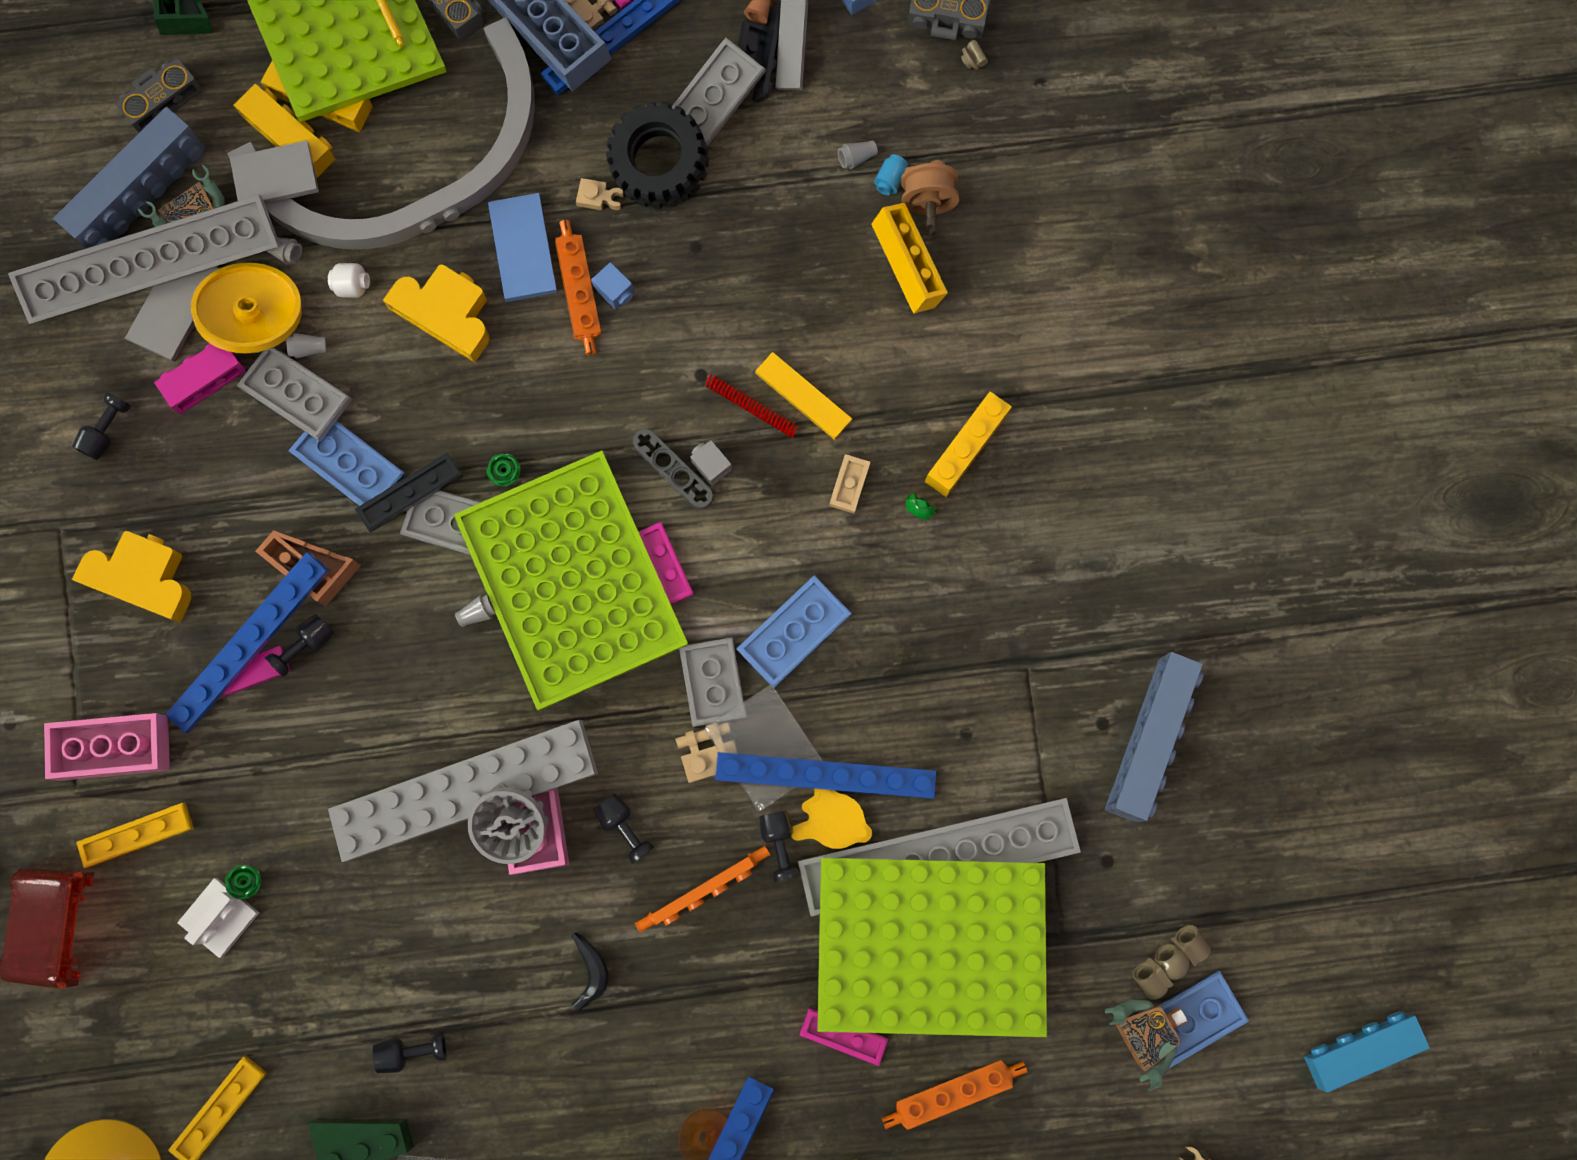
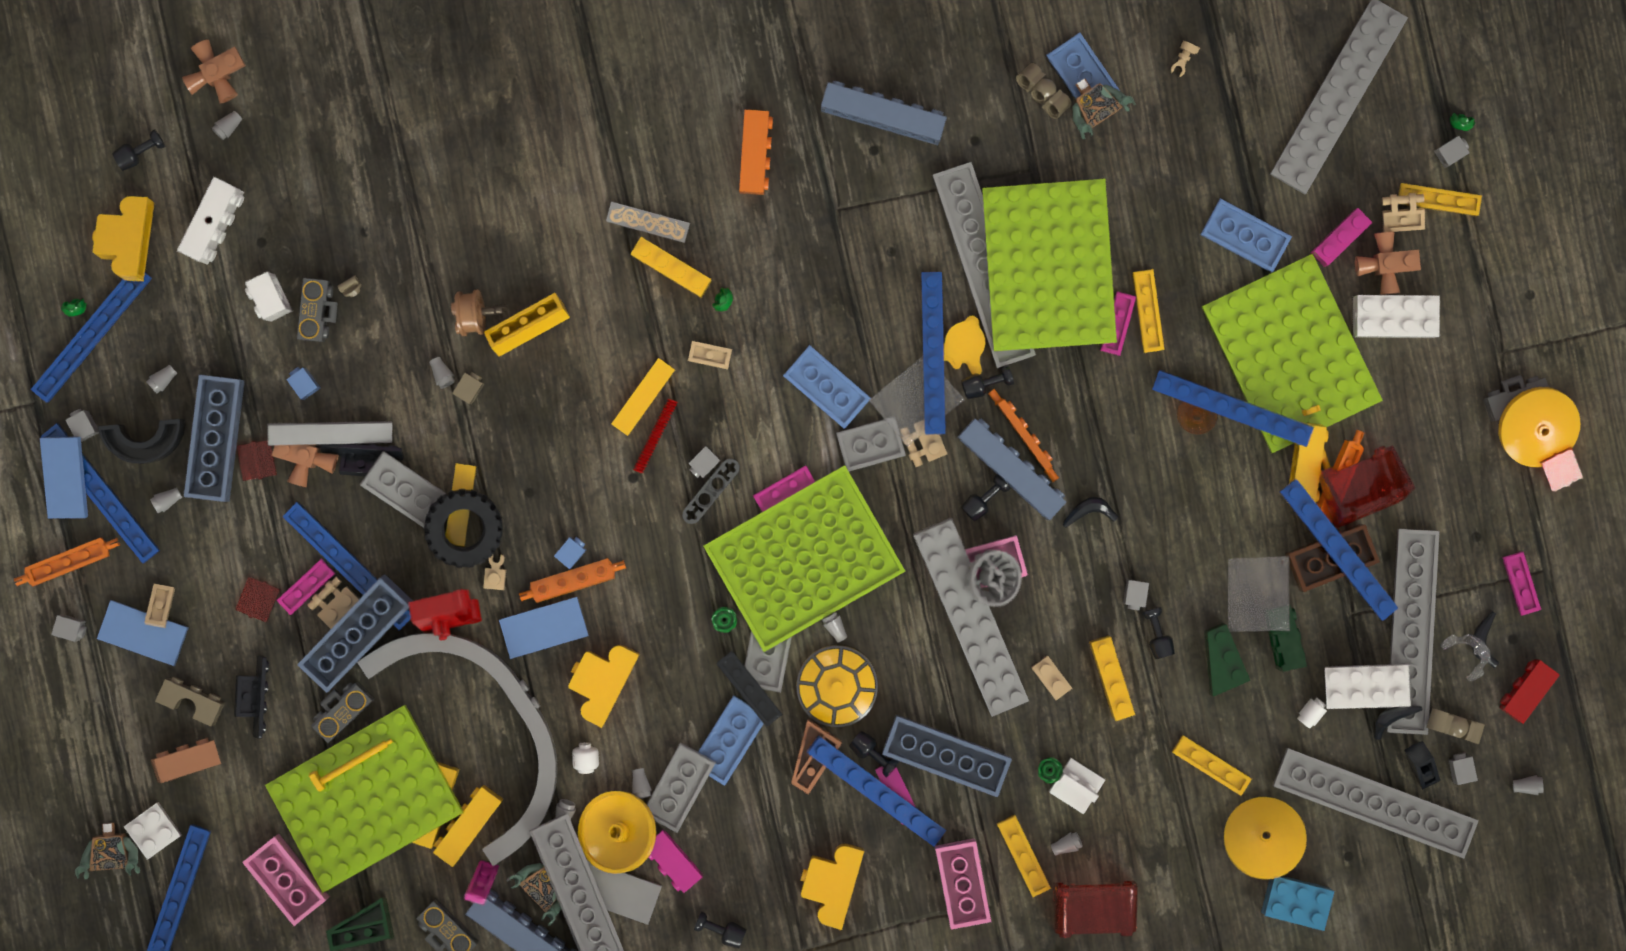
camera: 95 degrees left, 10 degrees up
light grey tile [230,140,319,204] -> none
dark azure brick [874,154,908,195] -> none
orange plate [882,1060,1028,1130] -> none
none -> red piece [409,589,482,641]
none -> yellow tile [445,463,477,547]
none -> dark tan brick [452,372,484,405]
none -> dark pink tile [465,860,499,905]
none -> tile [606,202,690,243]
none -> orange brick [739,110,773,195]
none -> yellow dish [797,645,878,727]
none -> sand blue brick [882,714,1012,797]
none -> sand blue brick [957,419,1066,520]
none -> tan plate [1031,655,1072,700]
none -> light grey cone [1051,832,1083,856]
none -> yellow brick [1089,636,1135,721]
none -> light grey brick [1123,579,1149,610]
none -> yellow tile [1132,269,1164,353]

